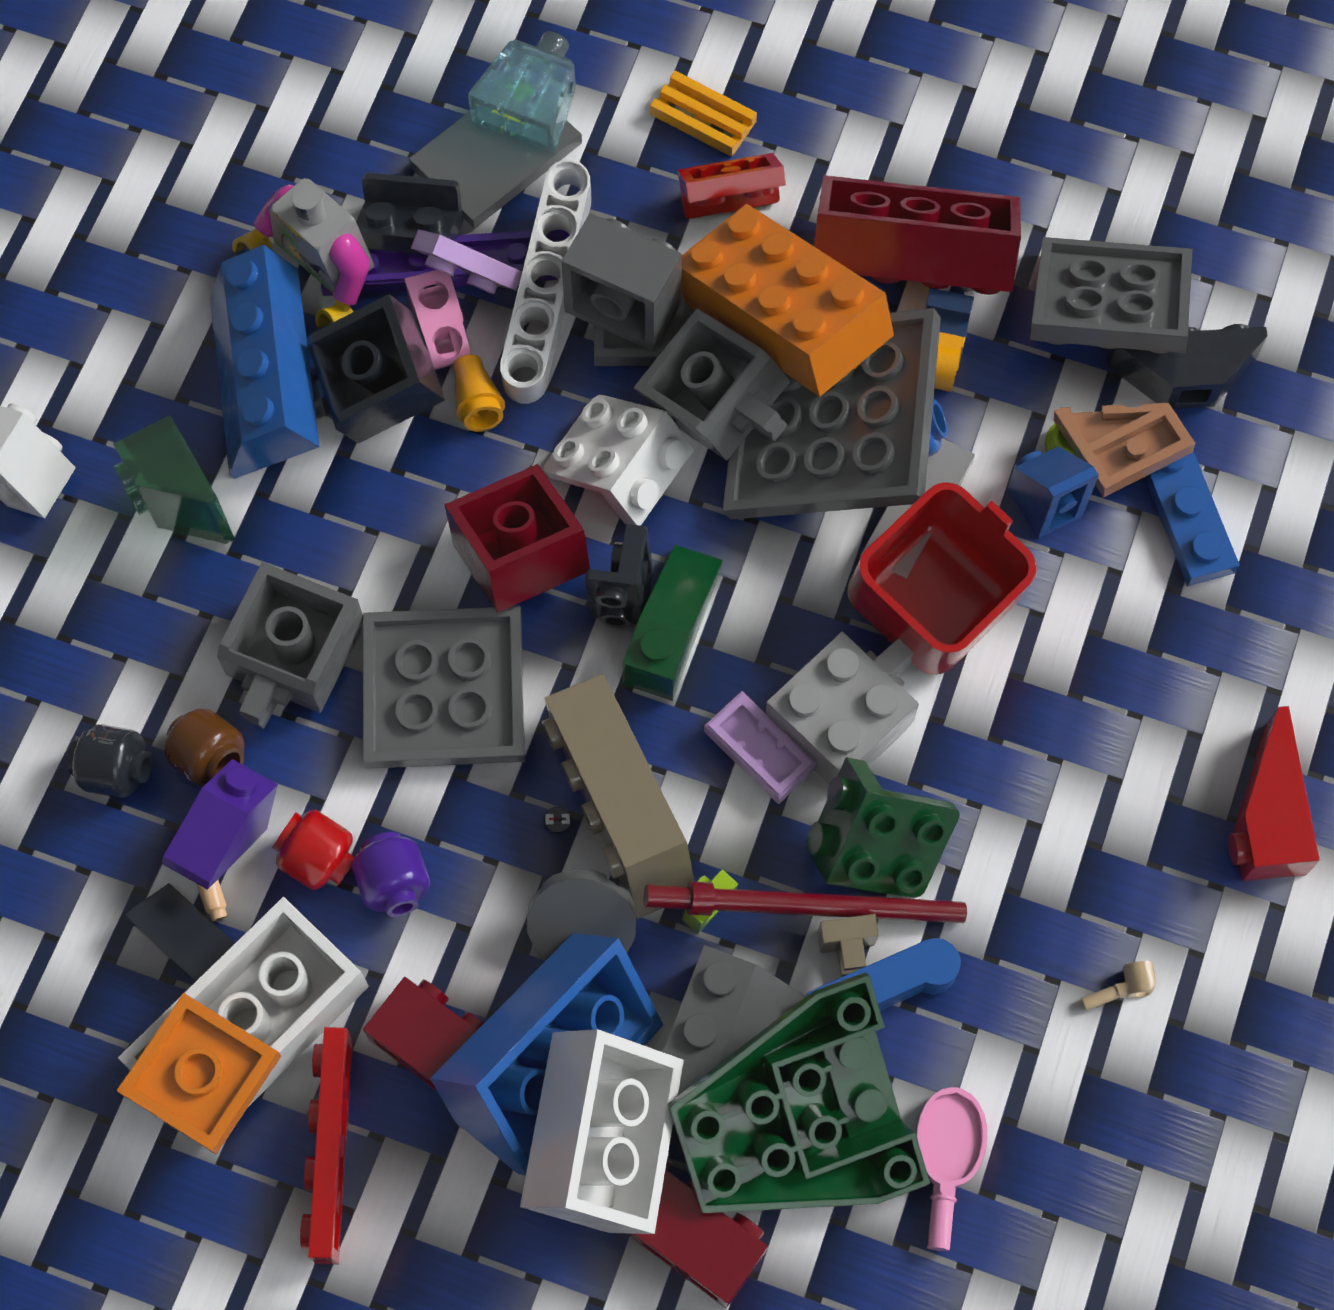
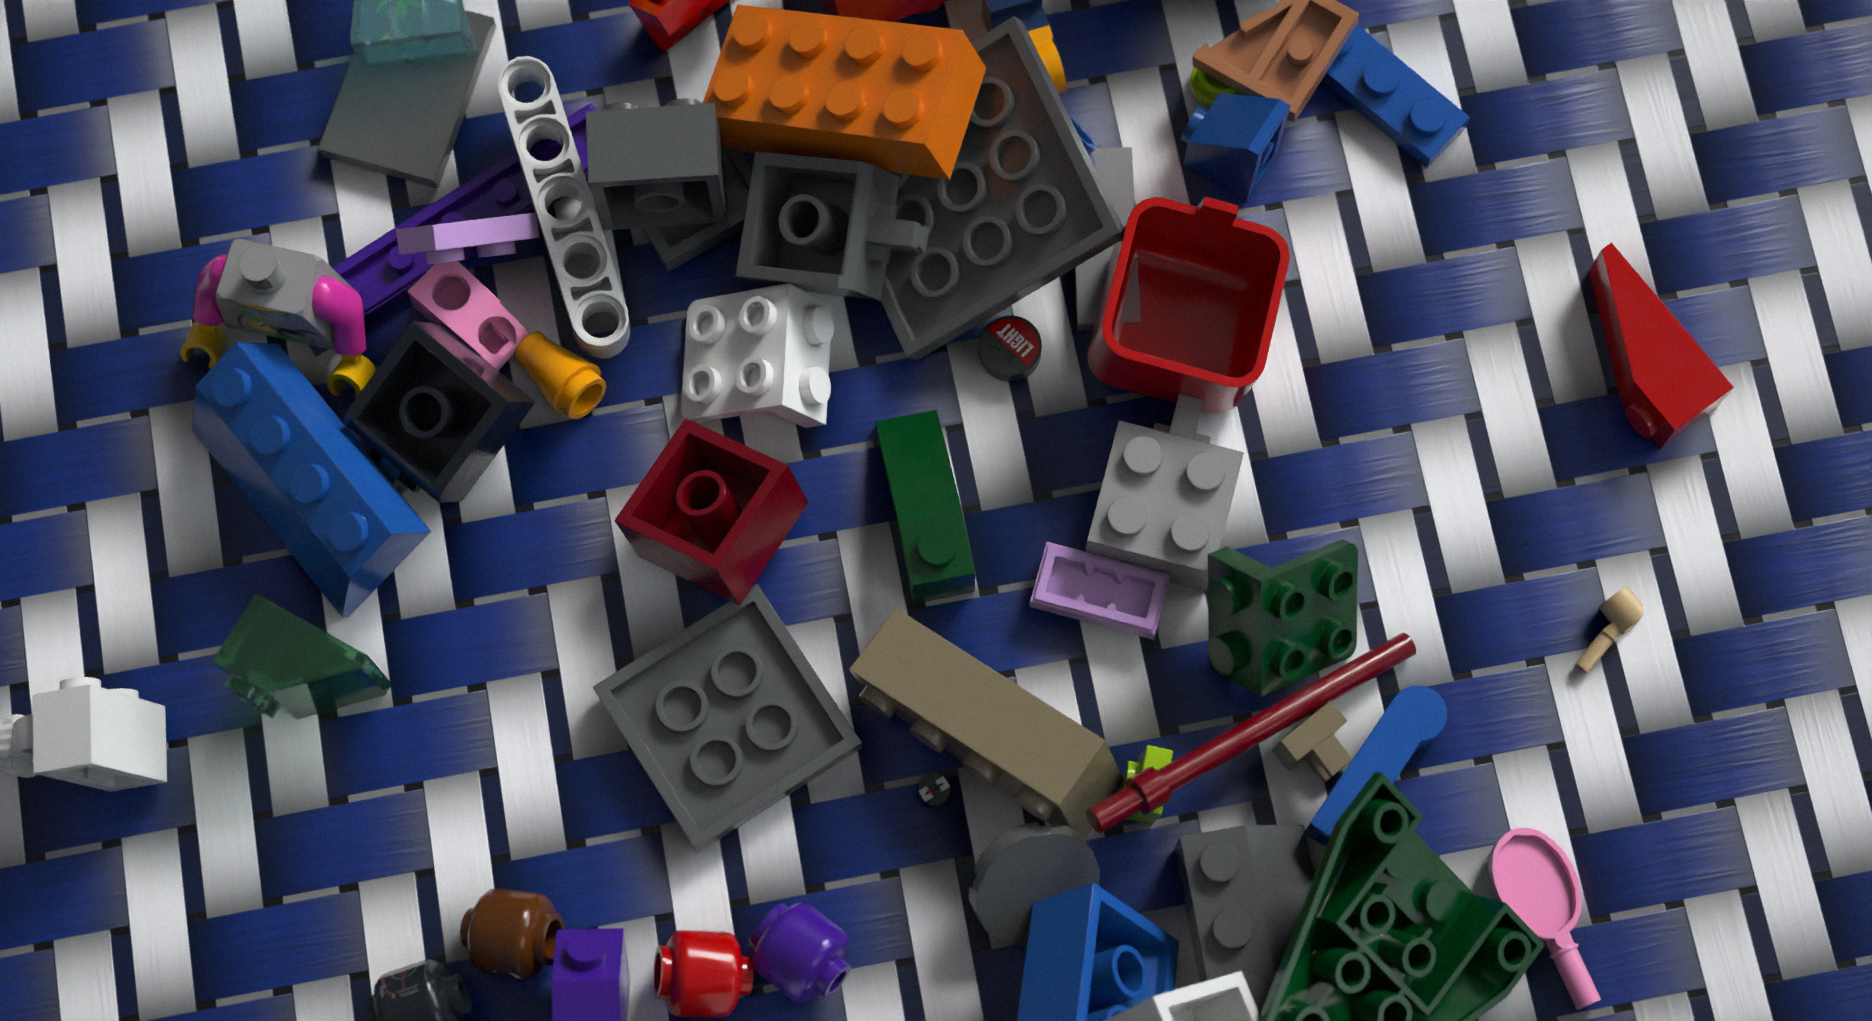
camera: 30 degrees left, 5 degrees up
dark grey hinge [217,562,363,729] -> none
black bracket [356,172,463,255] -> none
black bracket [585,524,653,628] -> none
none -> tile [979,315,1042,382]

